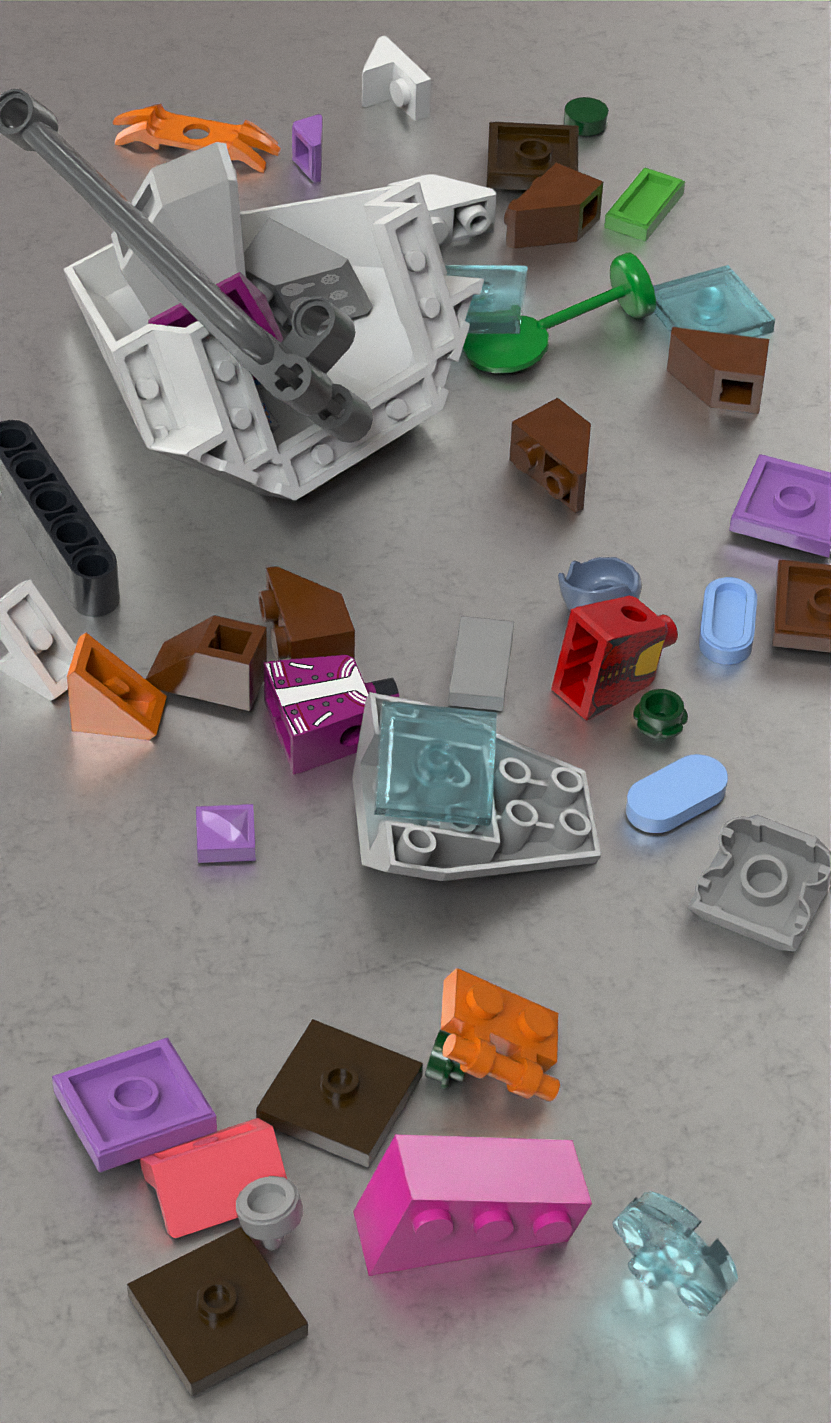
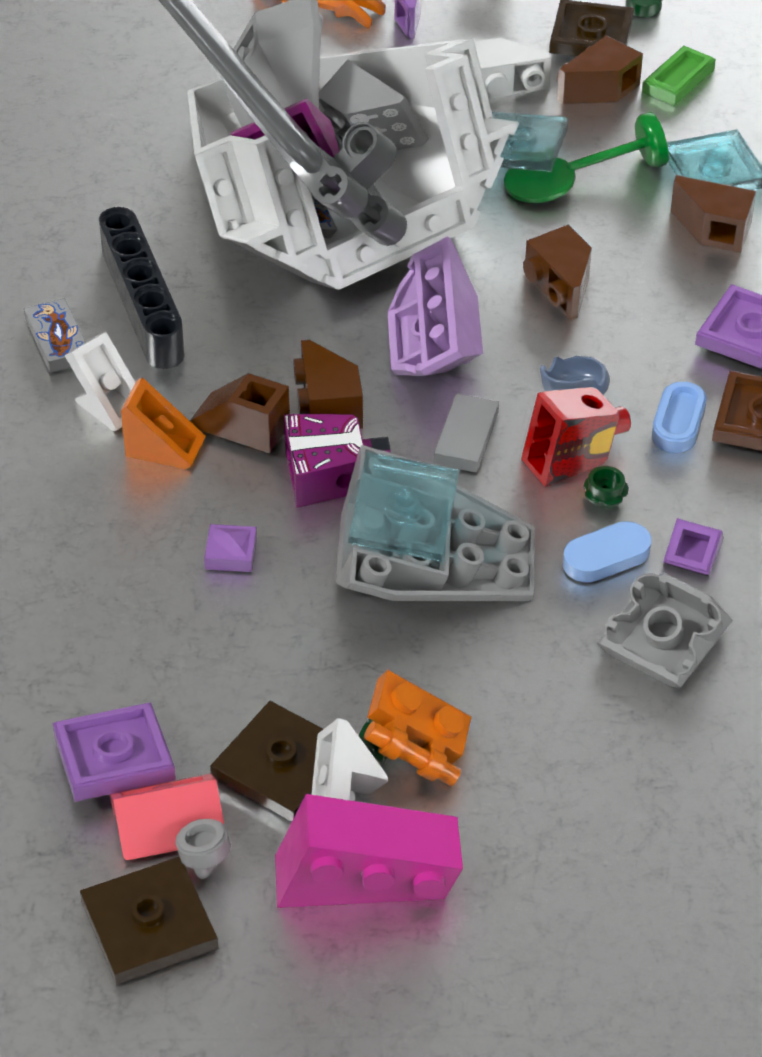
camera: 10 degrees right, 0 degrees up
clear light blue plate [612,1192,738,1317] -> none
none -> white slope [311,718,388,801]
none -> lavender wedge [388,236,483,376]
none -> medium lavender slope [663,518,724,576]

